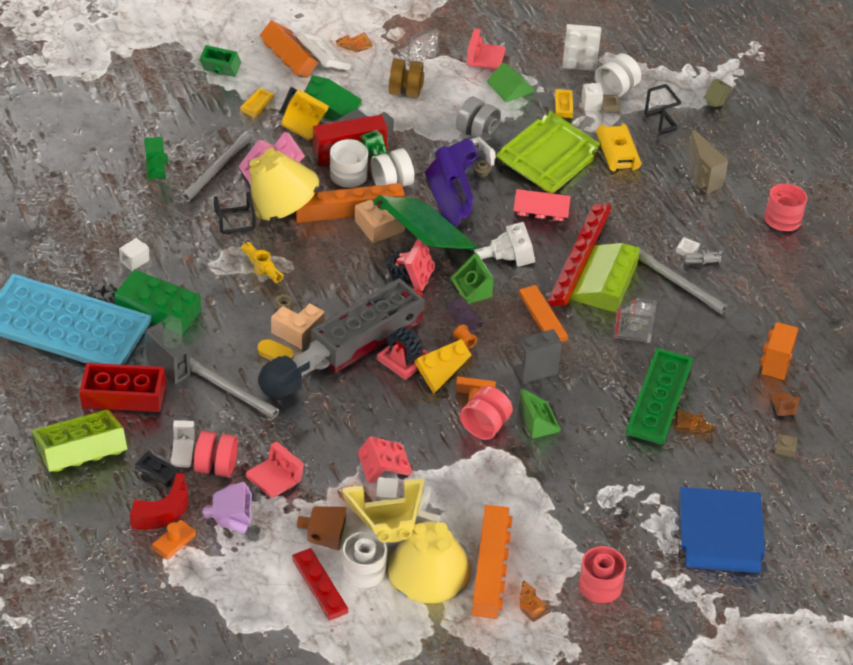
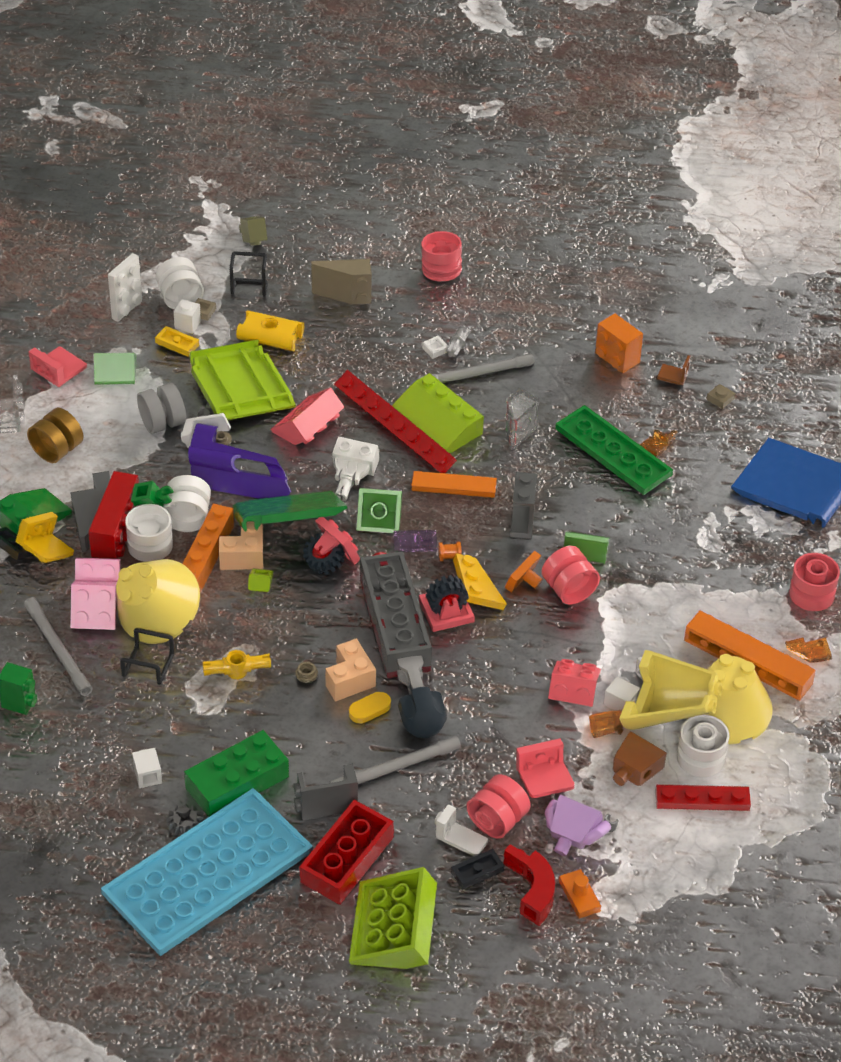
camera: 60 degrees left, 0 degrees up
none -> lime slope [248,568,273,592]

